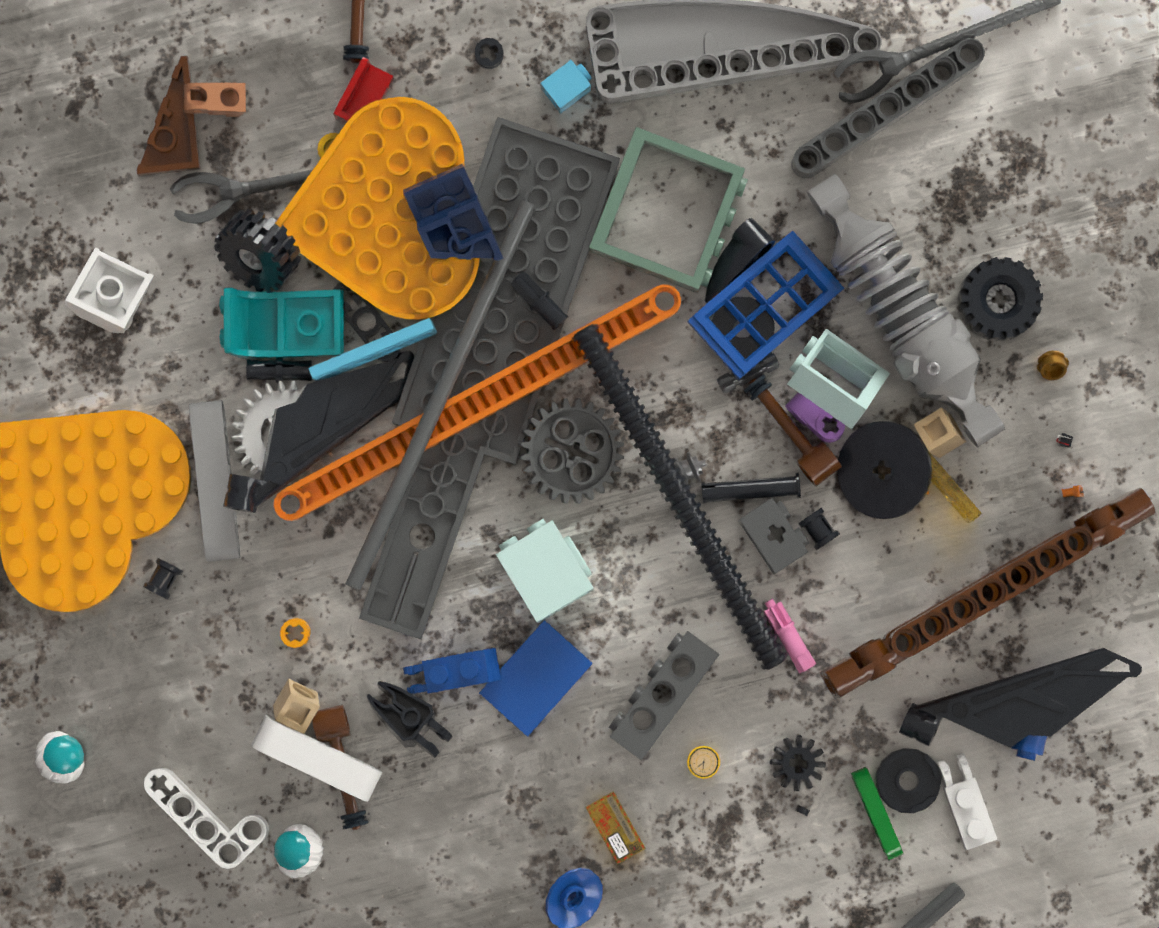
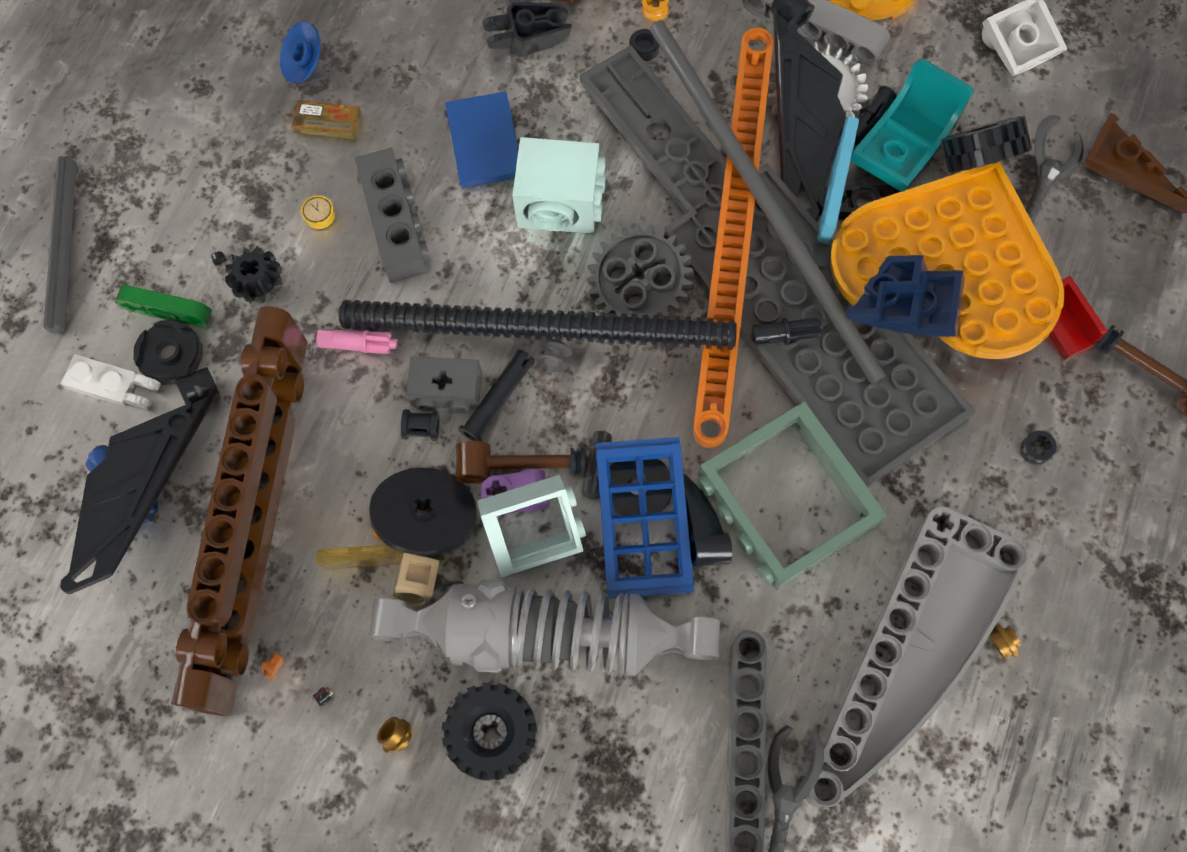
camera: 130 degrees right, 15 degrees down
nougat leg [184,83,246,117] -> none
blue hinge [403,648,501,694] -> none
medium azure brick [540,60,592,114] -> none
none -> black tile [629,29,660,61]

